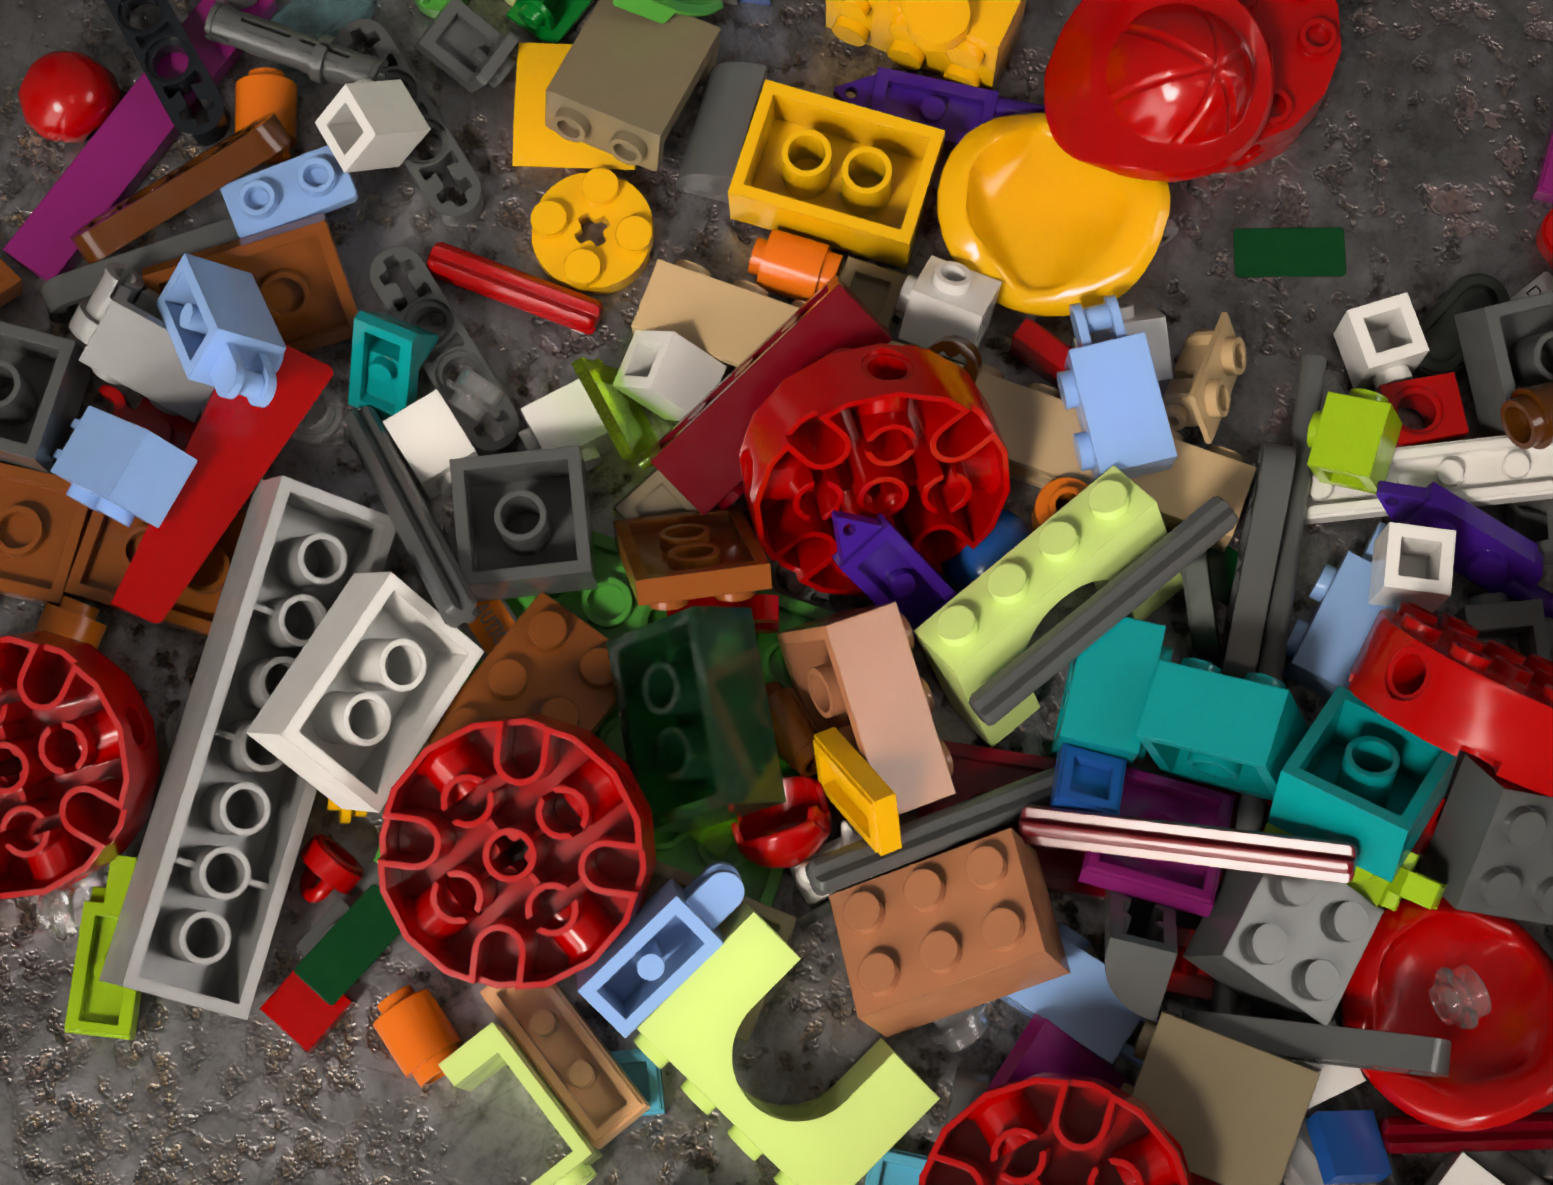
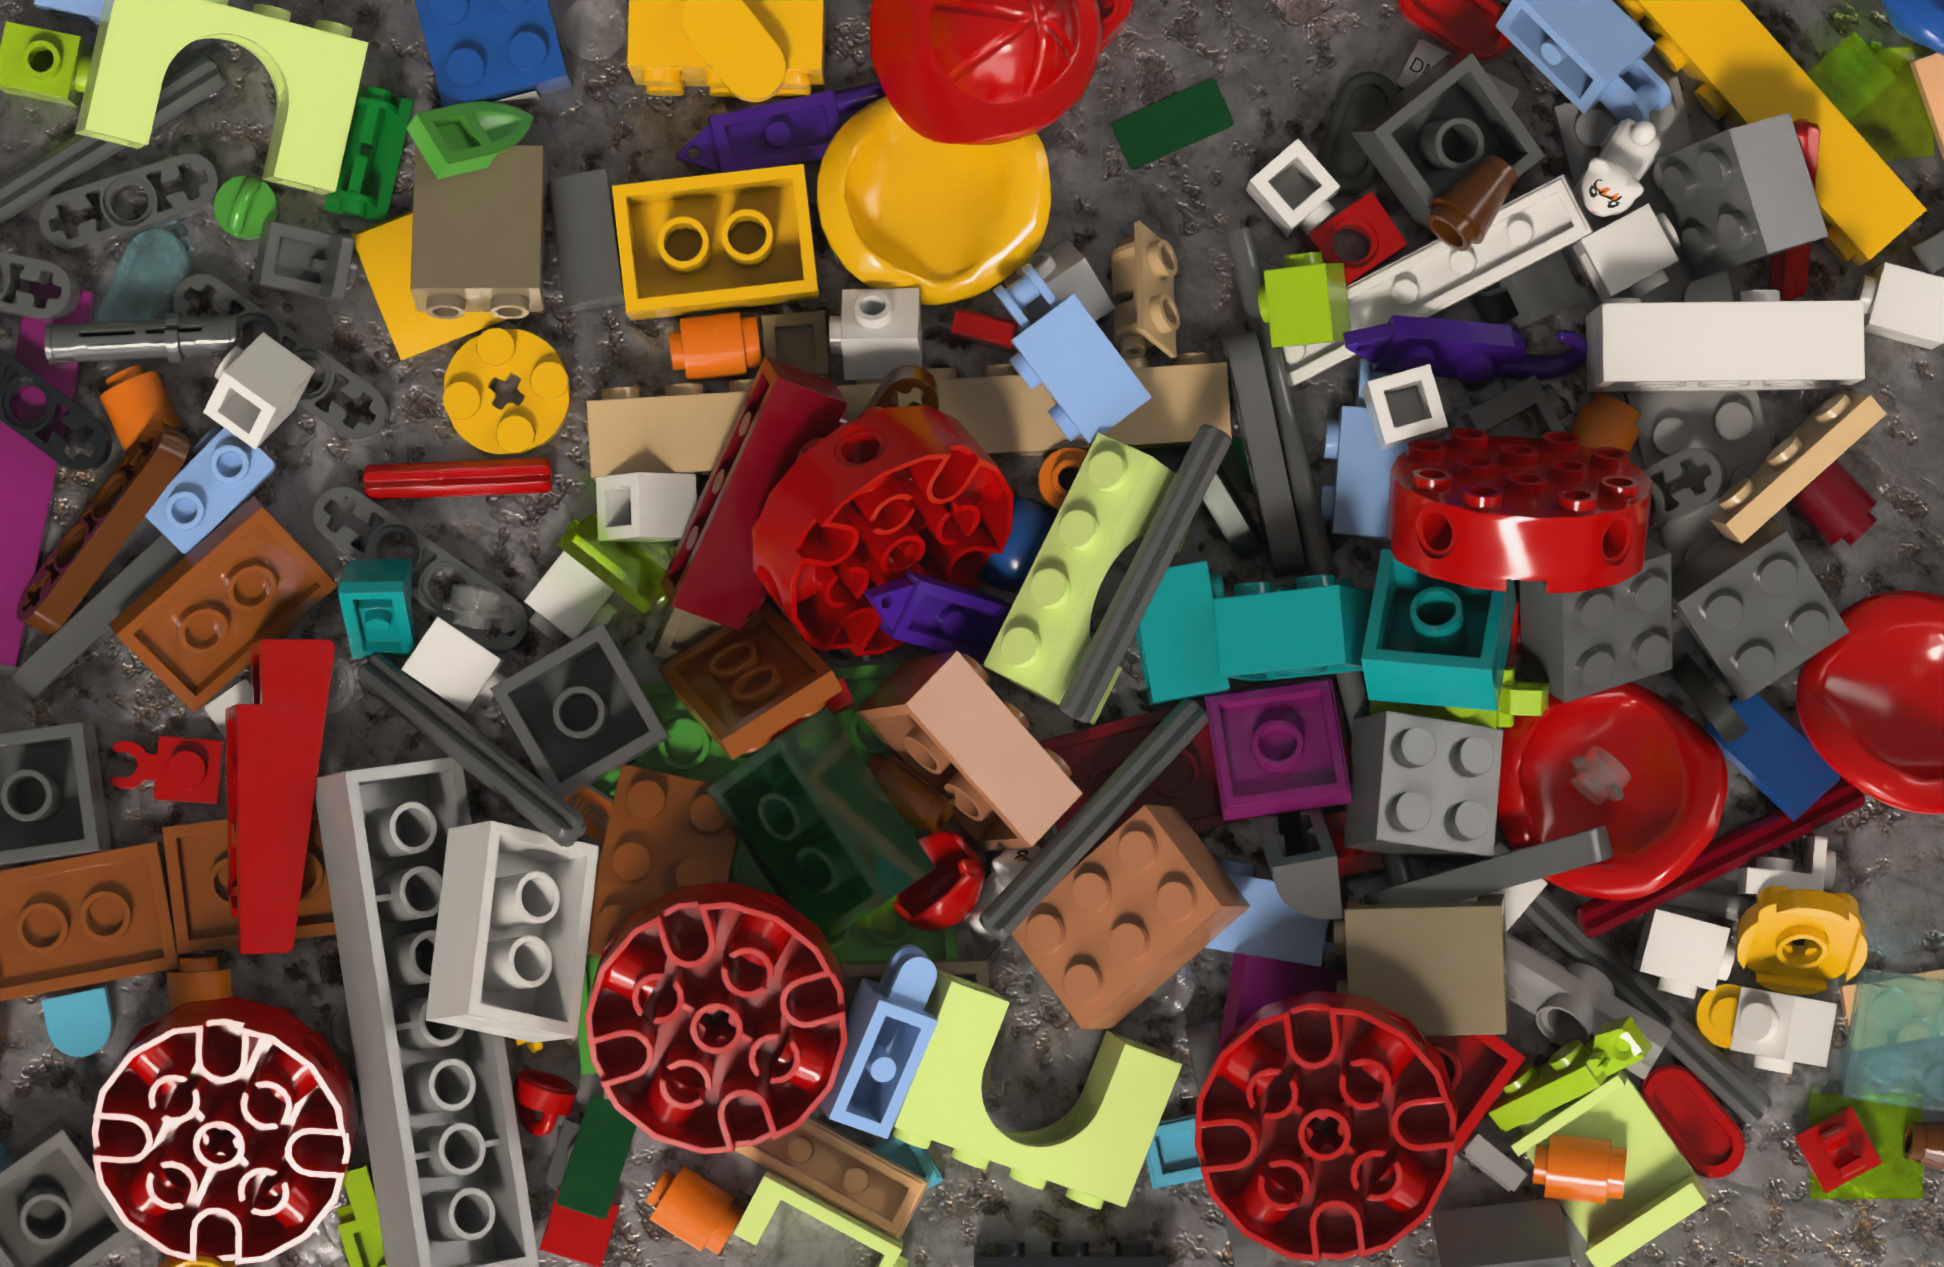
camera: 30 degrees left, 10 degrees up
light blue brick [50,405,198,528] -> none
light grey hinge [69,262,215,423] -> none
light blue brick [156,253,286,408] -> none
yellow tile [813,727,902,856] -> none
axle [1019,804,1357,883] -> none
blue tile [1049,743,1127,815] -> none
blue tile [1305,1110,1393,1185] -> none

